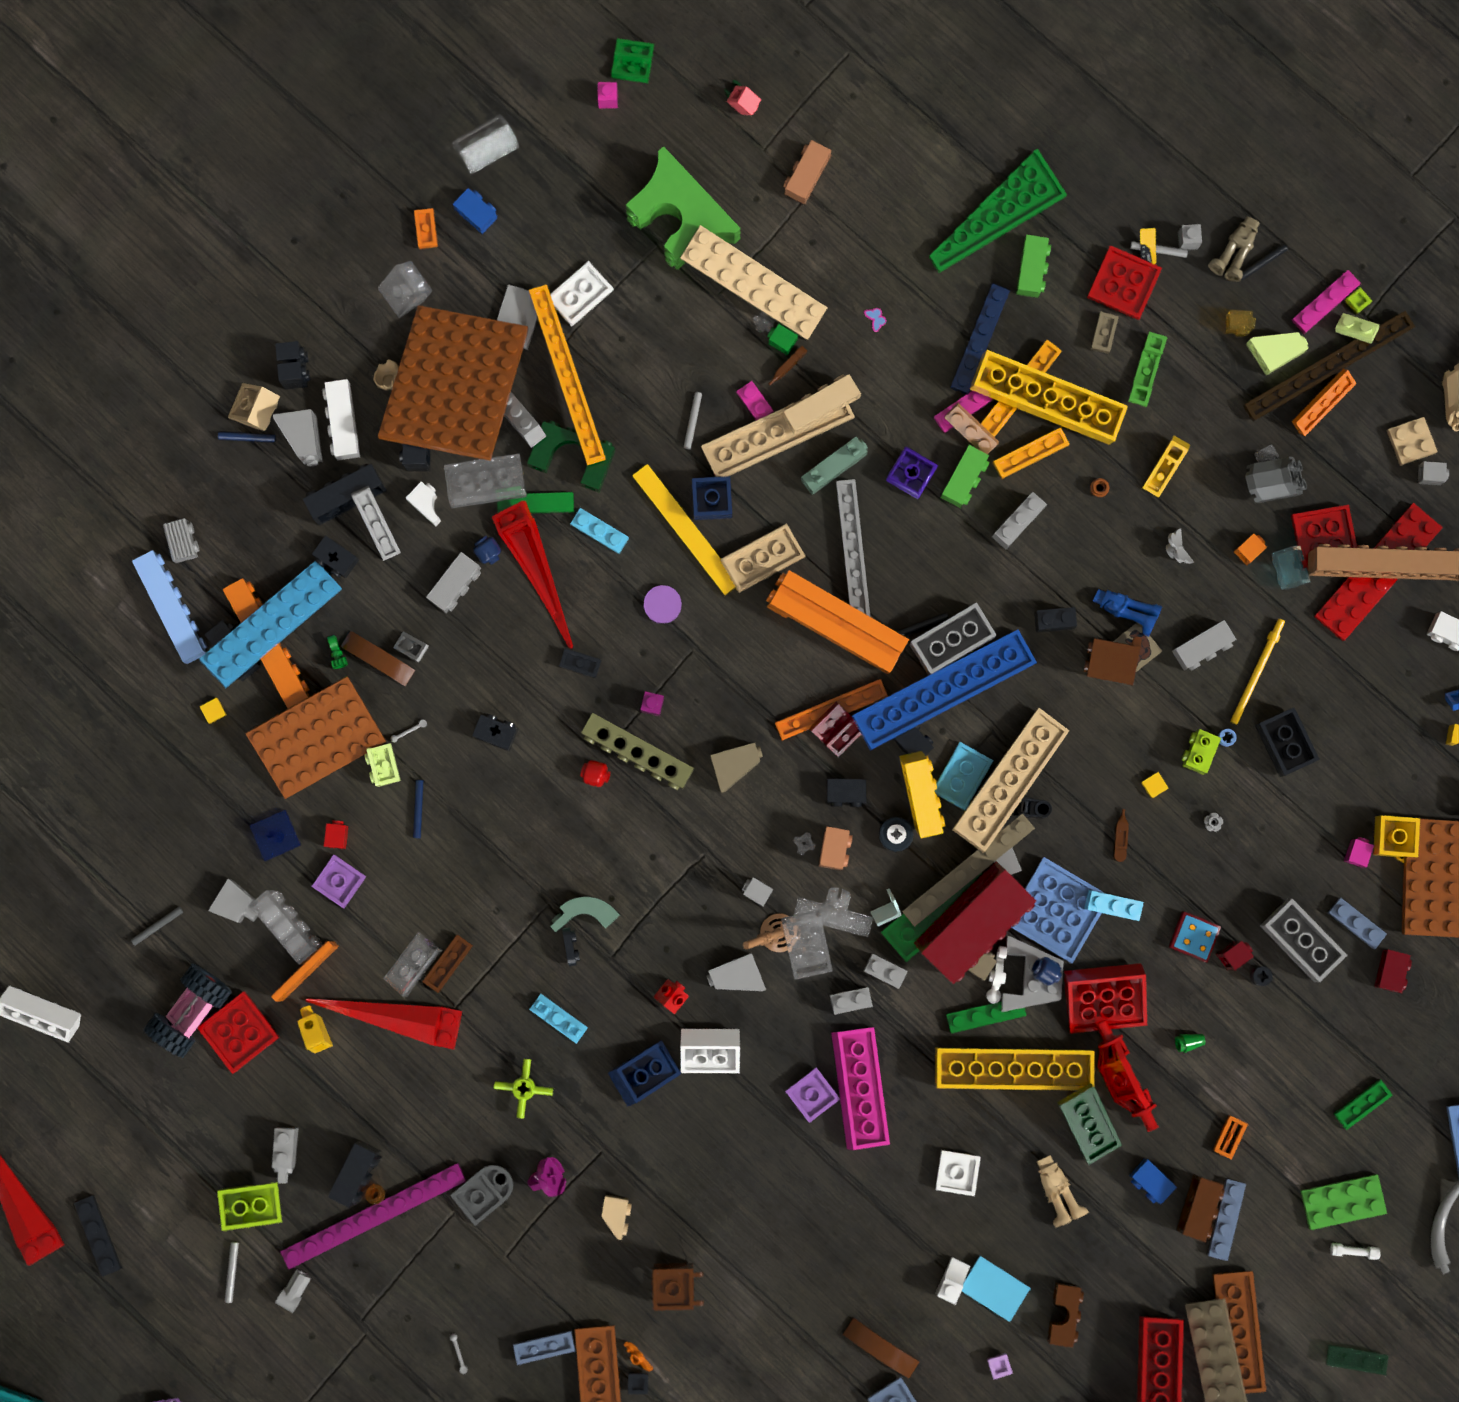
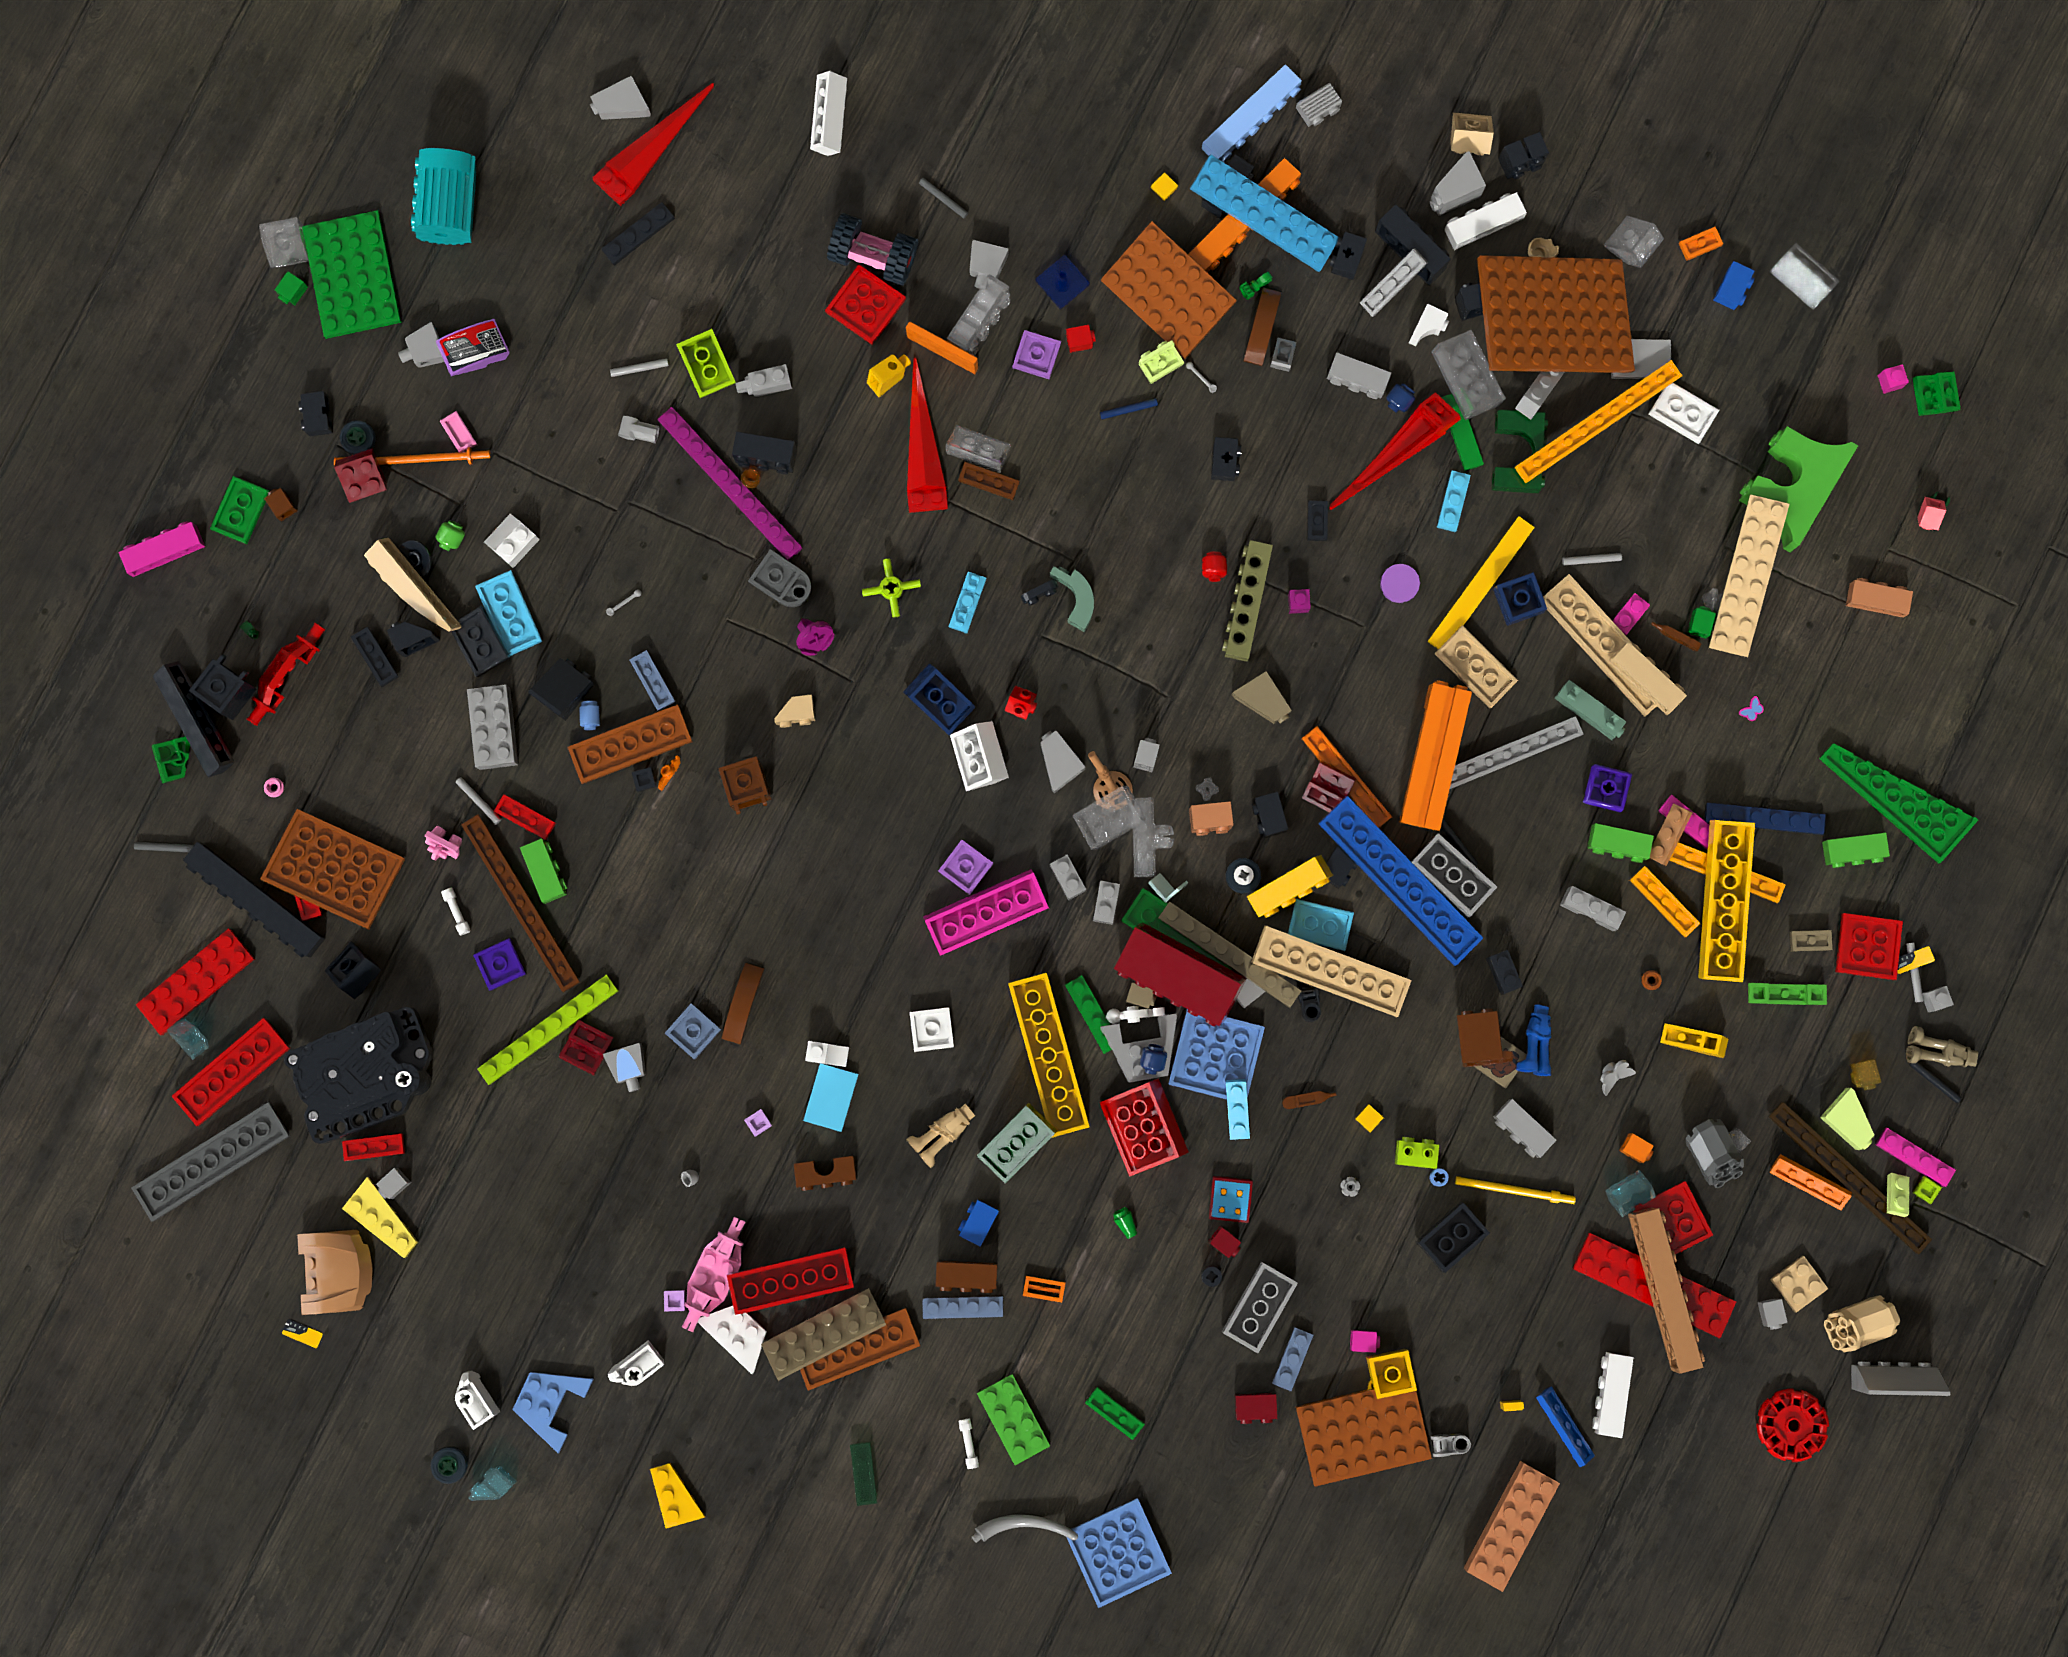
camera: 75 degrees right, 0 degrees up
dark blue bar [218,432,276,442] -> none
red plate [1096,1020,1159,1132] -> none

